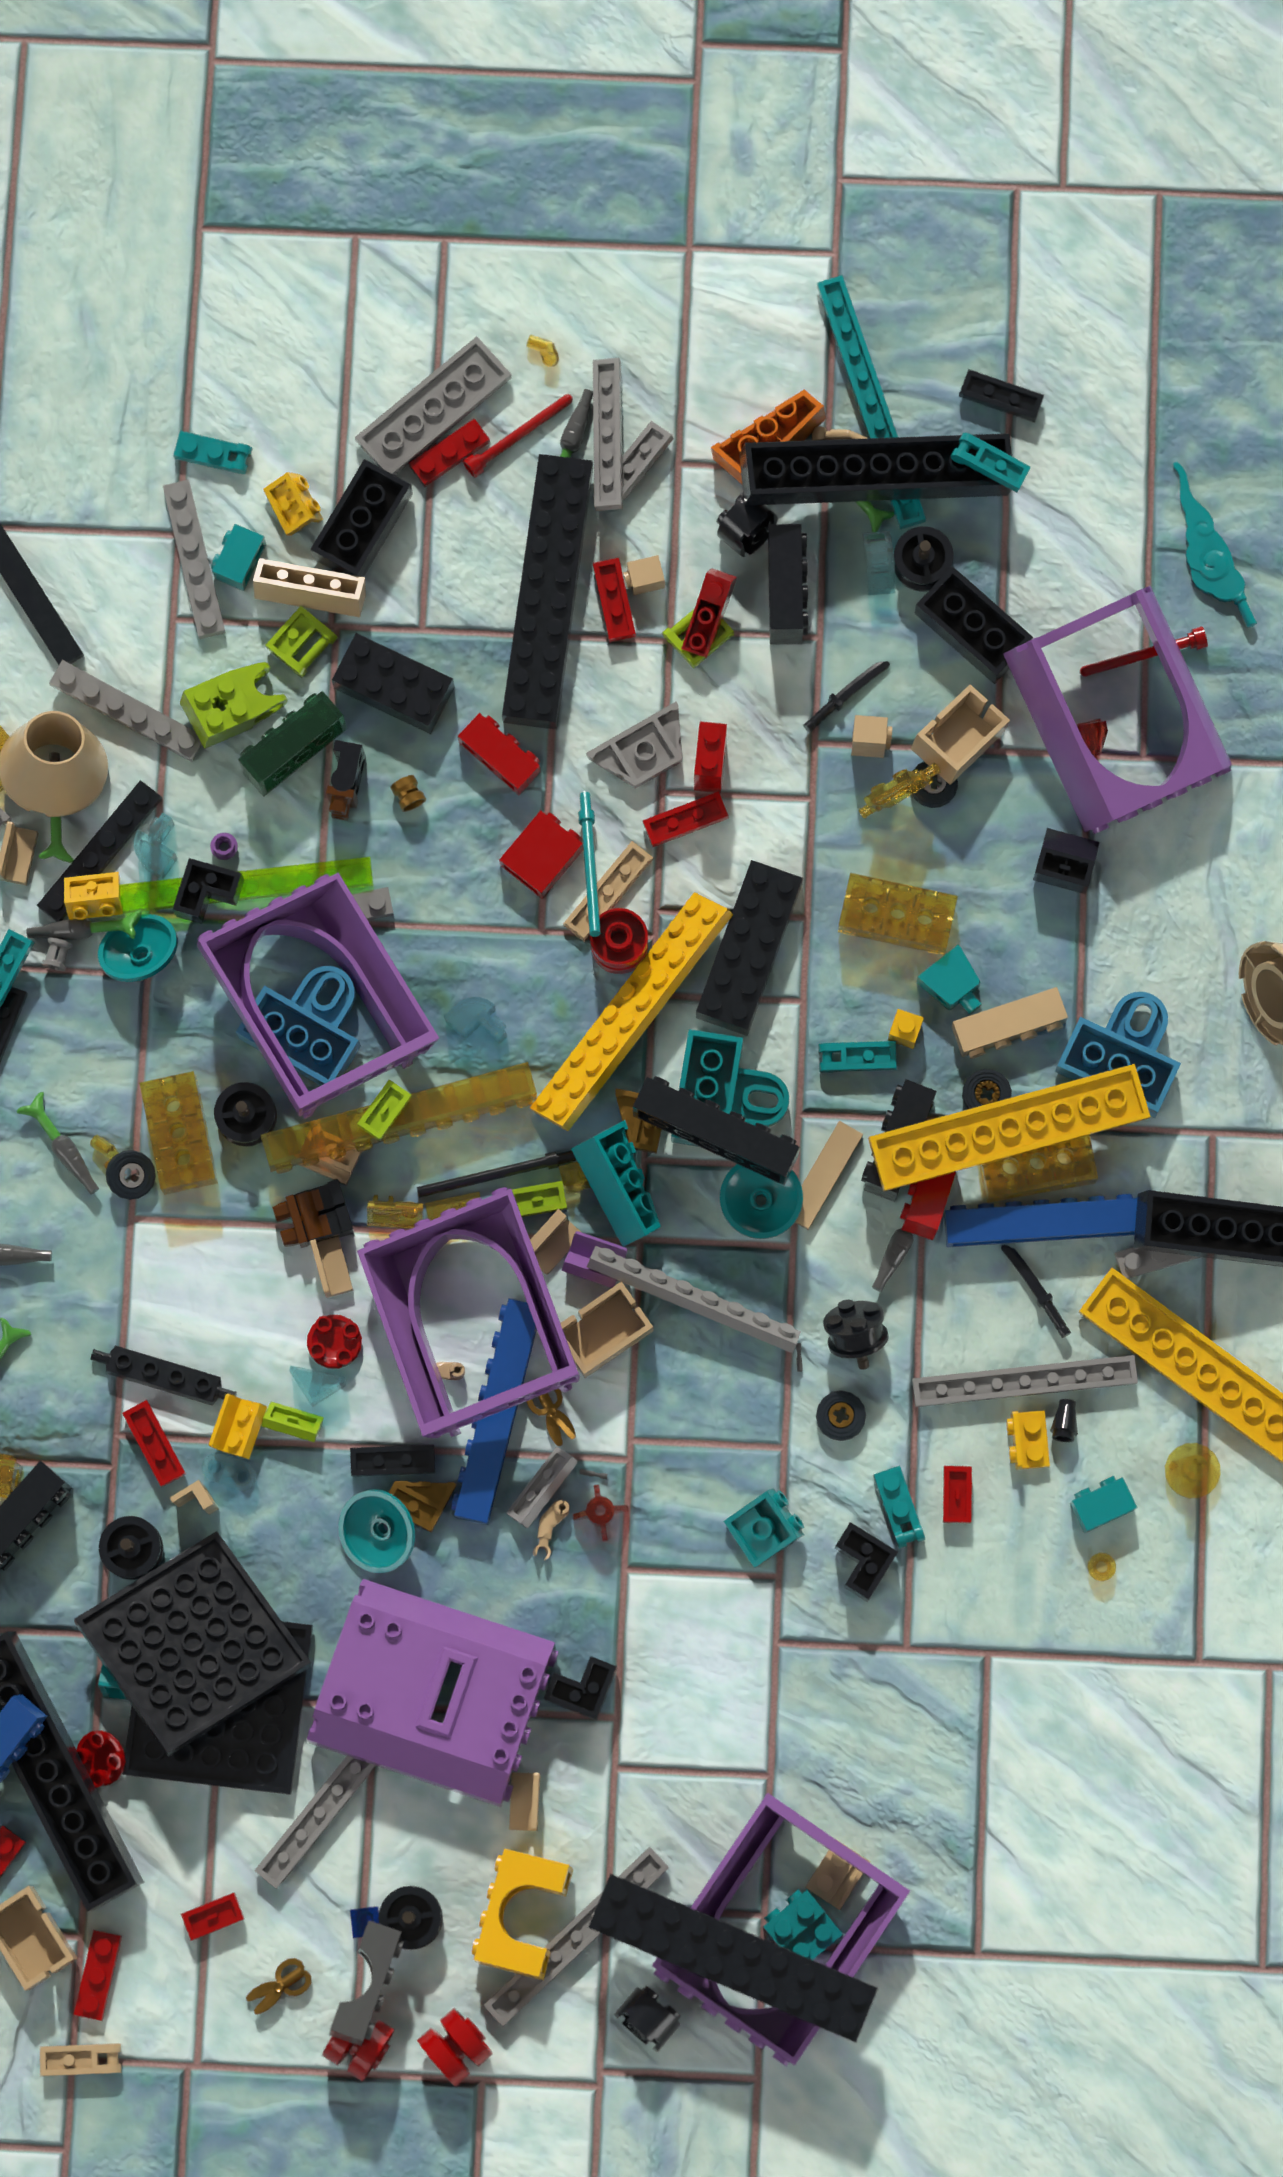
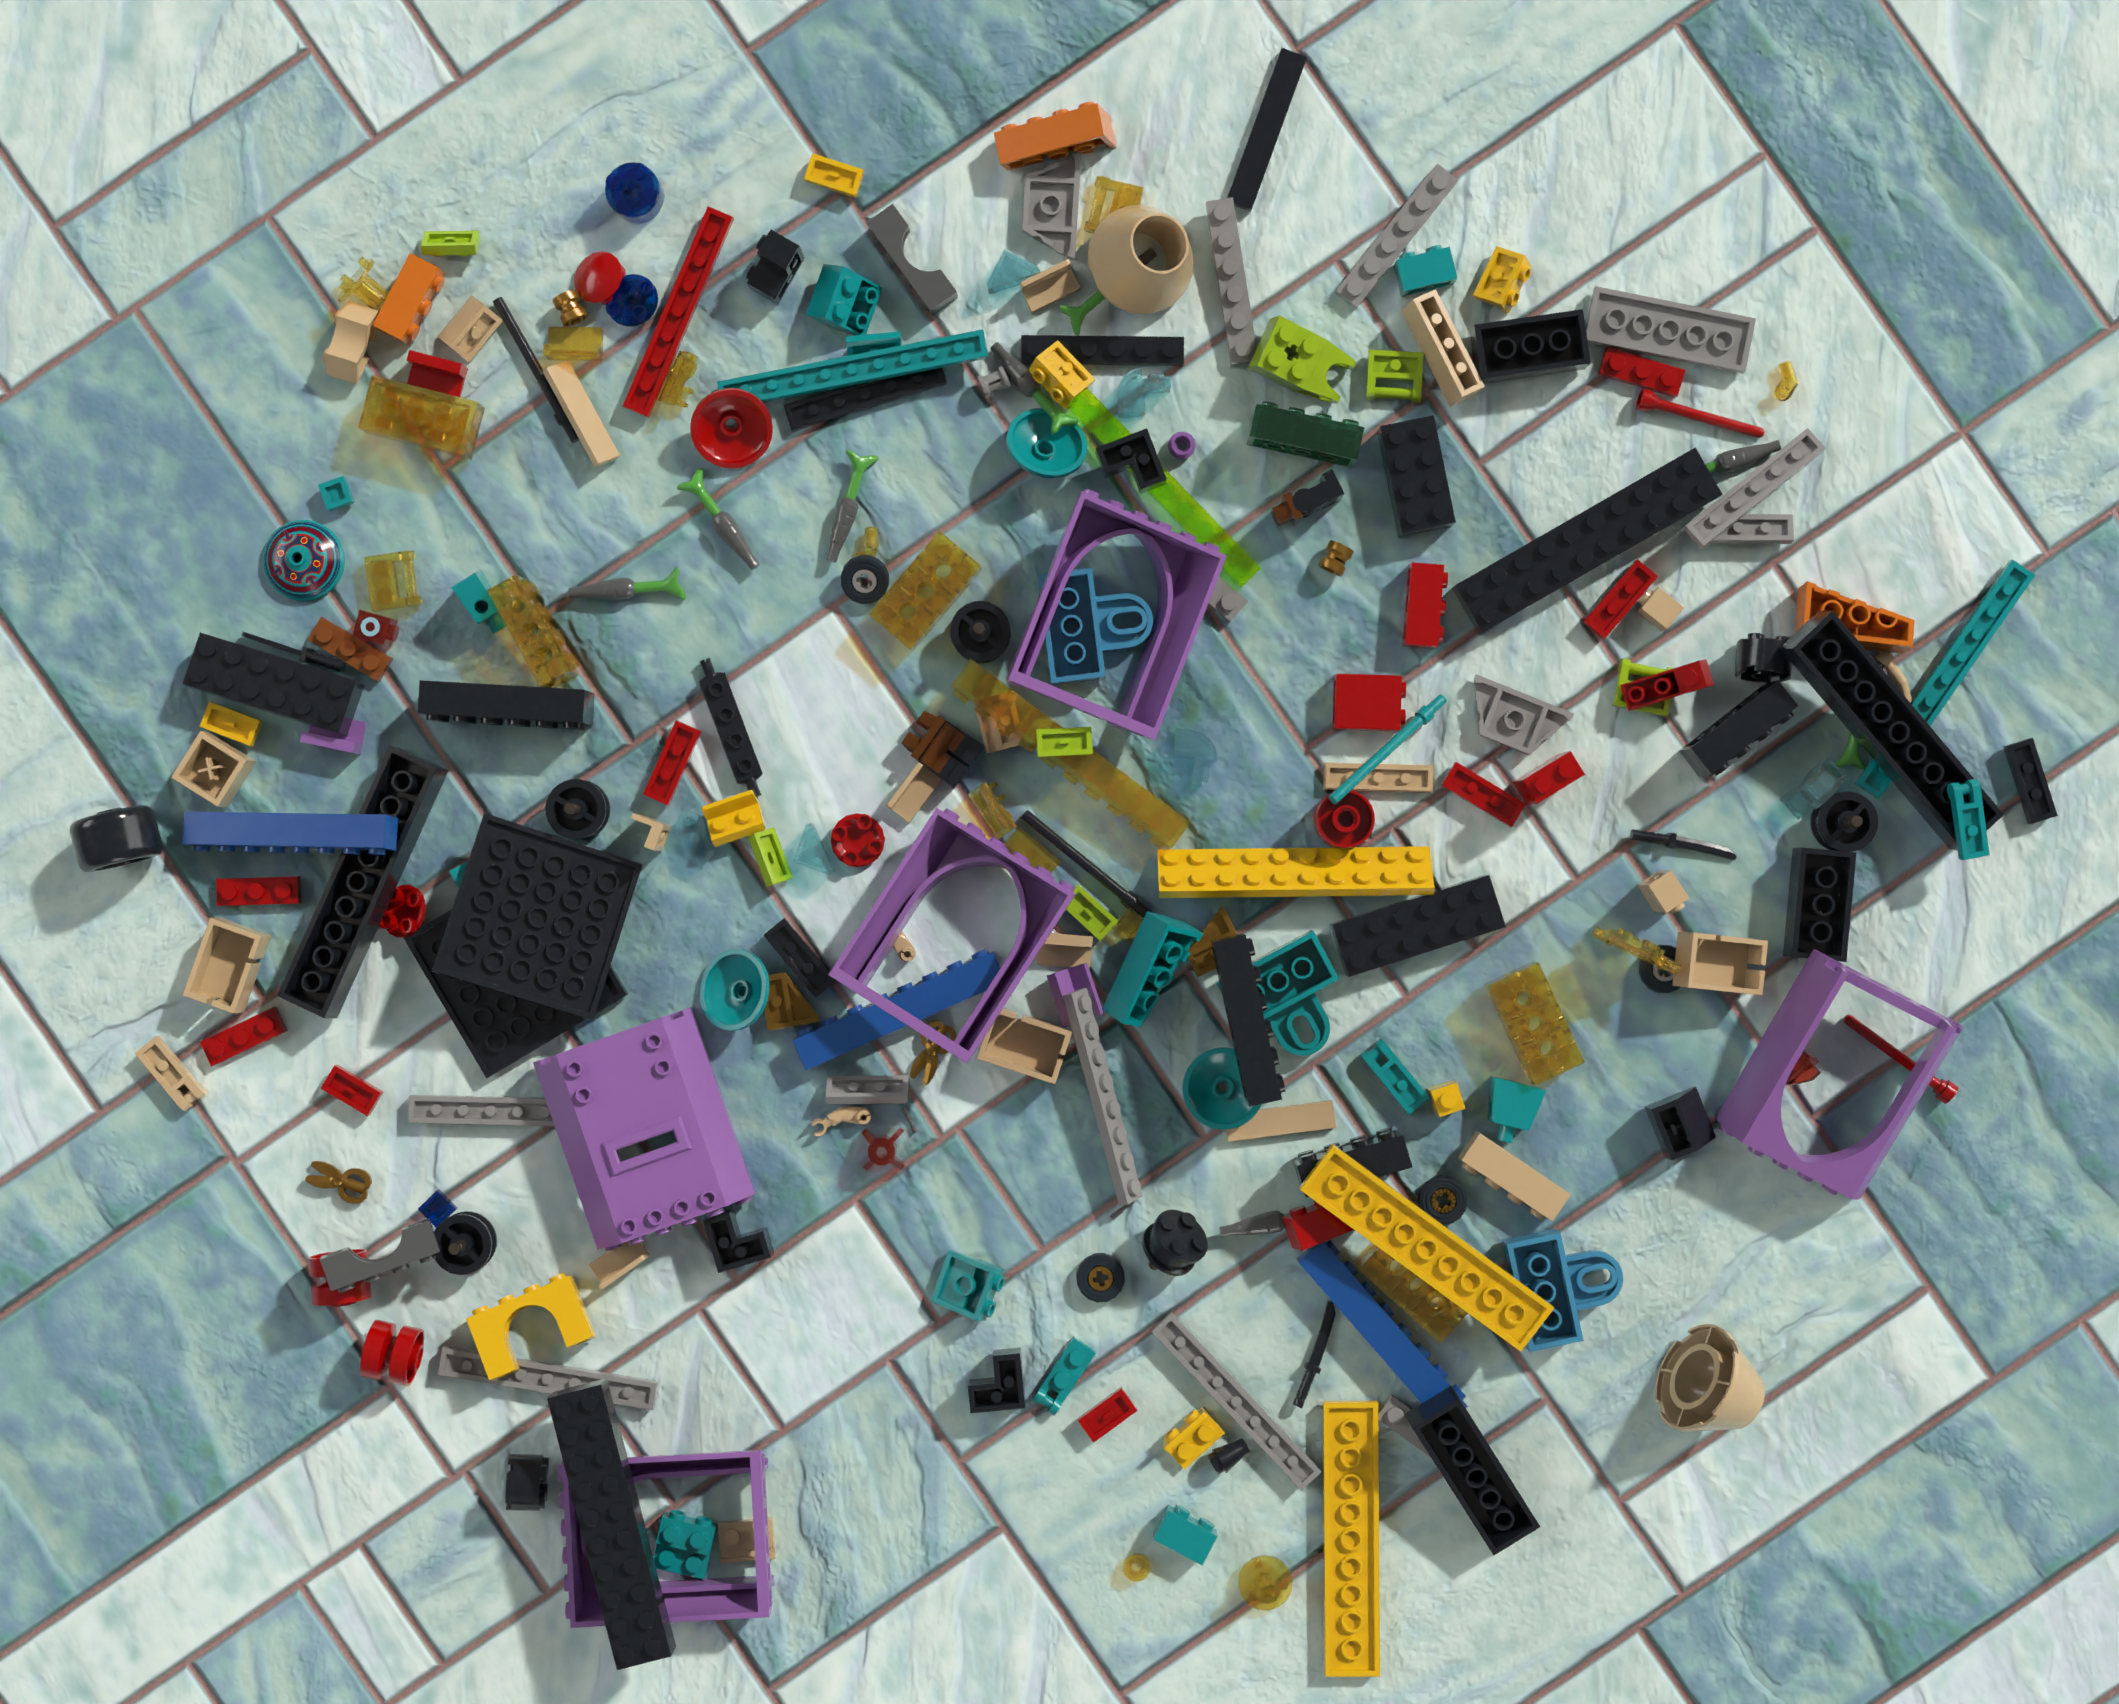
camera: 45 degrees right, 10 degrees up
teal plate [173,431,253,474] -> none
teal piece [1173,462,1257,628] -> none

